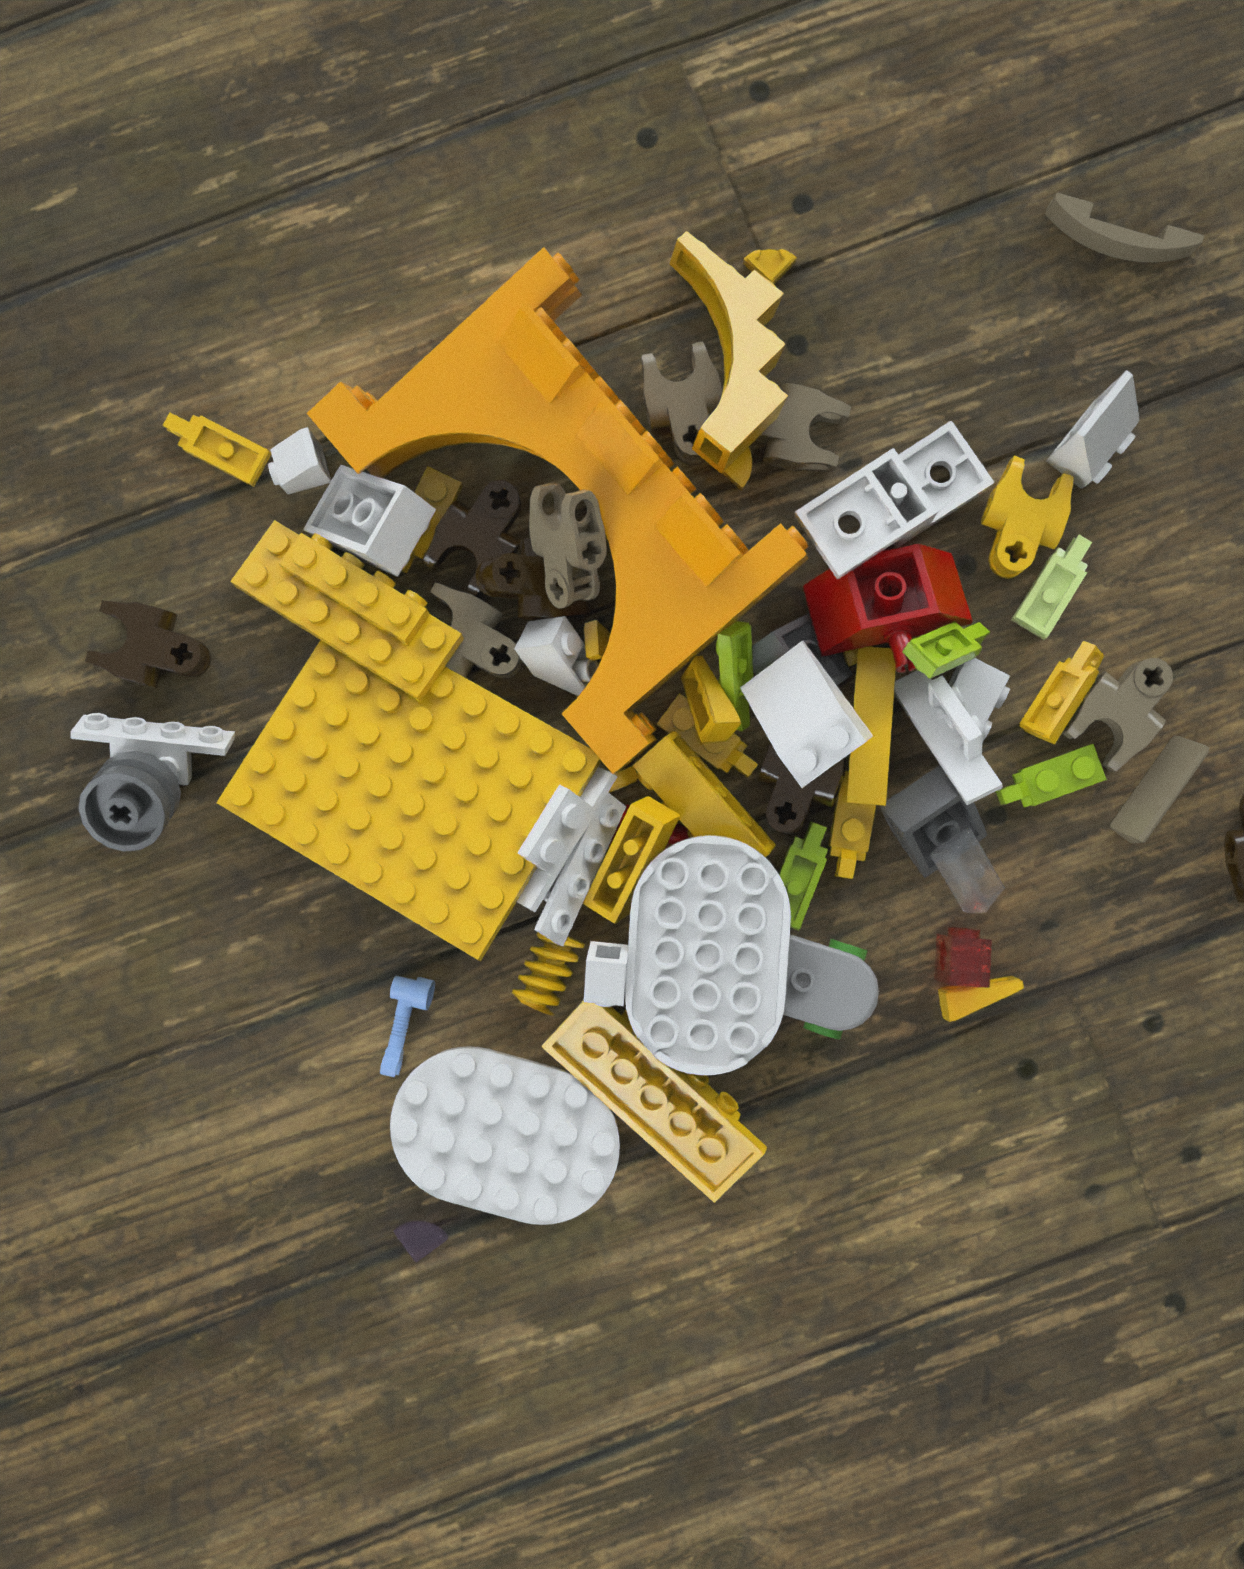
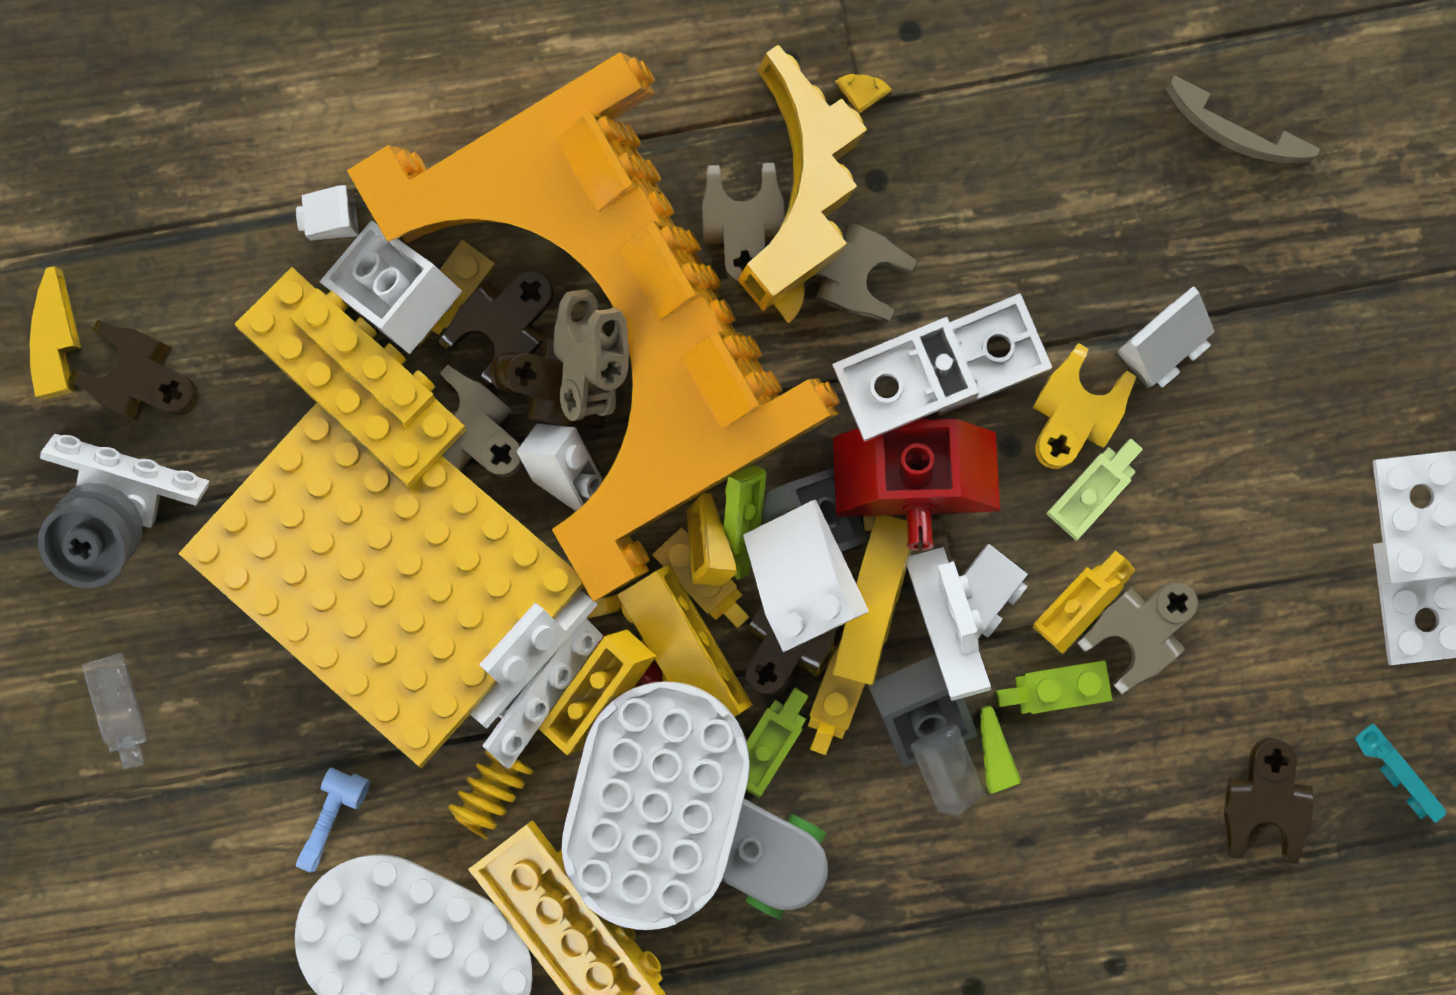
camera: 20 degrees right, 0 degrees up
yellow hinge [163,412,271,487] -> none
yellow tile [584,620,611,661] -> none
white slope [584,941,628,1007] -> none
lime hinge [902,622,990,679] -> none
clear red brick [934,927,992,988] -> none
yellow slope [938,976,1024,1022] -> none
dark tan slope [1110,736,1210,843] -> none
none -> yellow slope [30,266,82,400]
none -> clear hinge [82,653,147,769]
none -> lime slope [980,705,1021,794]

